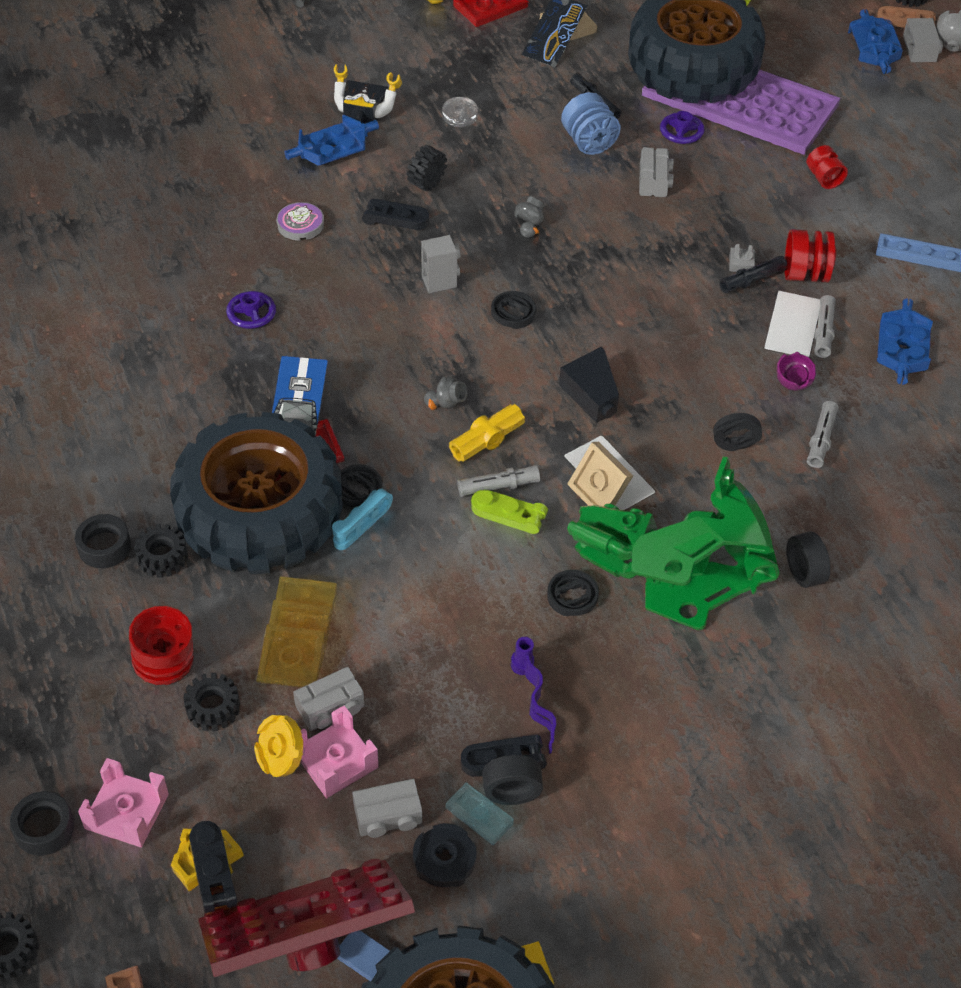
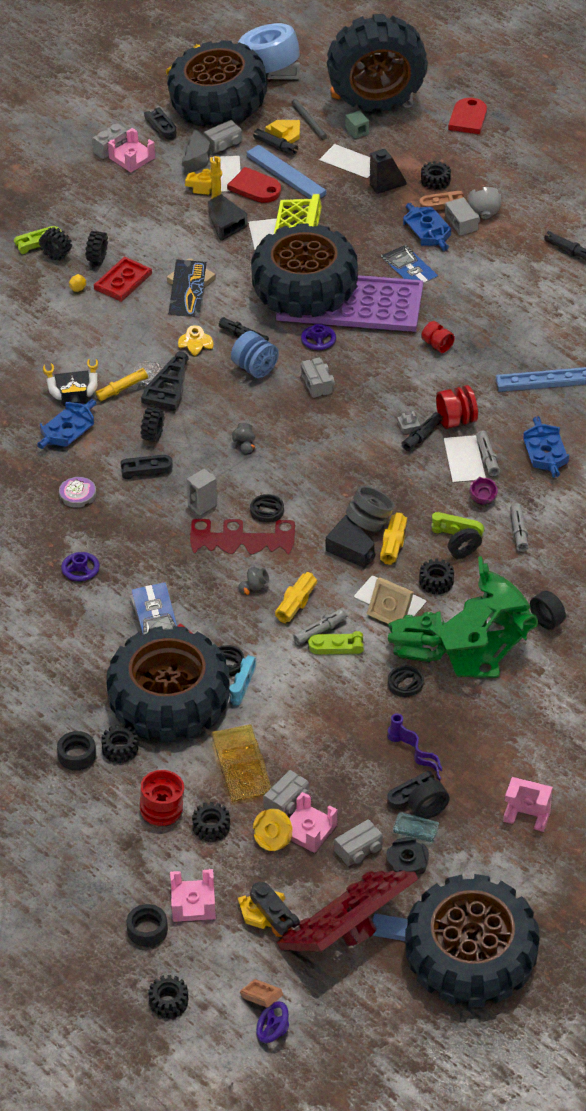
camera: 20 degrees left, 5 degrees down
none -> yellow pin [95,368,148,402]
none -> black plate [141,351,189,410]
none -> yellow plate [178,325,213,356]
none -> dark red piece [190,519,295,555]
none -> dark grey wheel [346,486,395,532]
none -> yellow piece [380,513,407,565]
none -> sticker [381,245,438,282]
none -> black tyre [419,558,454,594]
none -> lime plate [431,512,485,537]
none -> bright pink panel [503,777,553,832]

